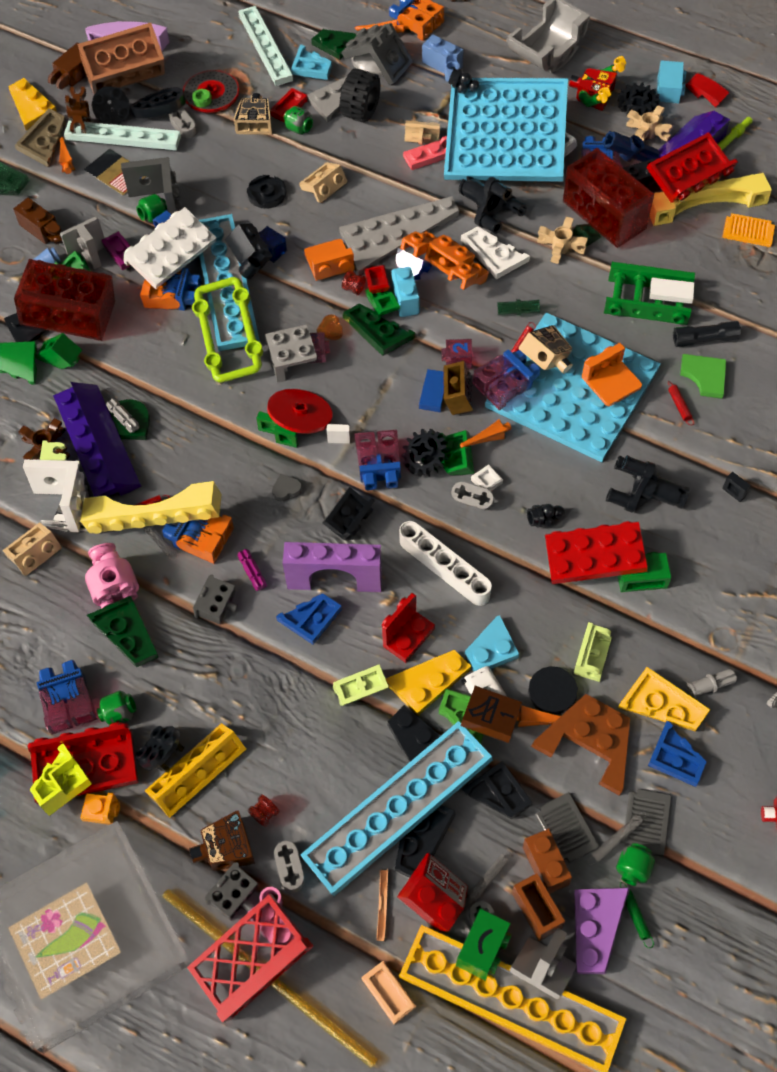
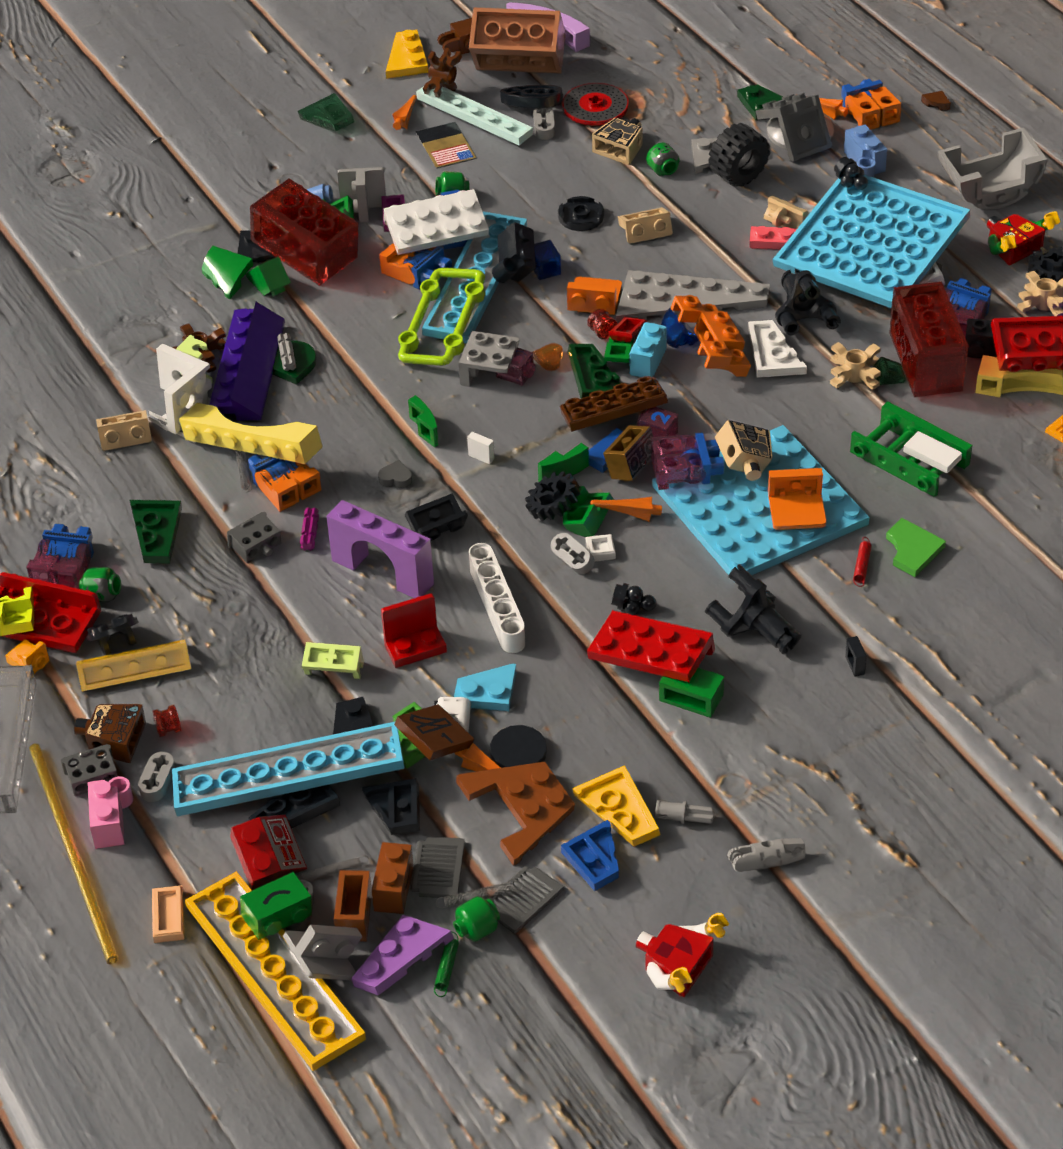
camera: 30 degrees right, 15 degrees down
reddish brown hinge [13,197,63,245] -> none
dark tan wing [15,108,66,167] -> none
bright pink piece [85,543,139,608] -> none
black plate [91,86,130,125] -> none
dark grey bracket [121,157,181,215] -> none
fence [187,894,314,1023] -> none
bright green tile [192,89,212,108] -> none
light aqua plate [238,6,293,86] -> none
red piece [267,389,333,434] -> none
red tile [270,88,308,123] -> none
blue wing [276,593,342,645] -> none
medium azure wing [291,45,332,80] -> none
hips [354,430,401,491] -> none
light nougat piece [376,869,388,941] -> none
yellow wing [385,650,471,716] -> none
clear green pin [497,299,540,316] -> none
yellowish green hinge [574,622,612,682] -> none
dark blue piece [603,131,659,162] -> none
black axle [673,321,741,347] -> none
none -> green slope [538,443,589,482]
none -> reddish brown tile [560,376,668,432]

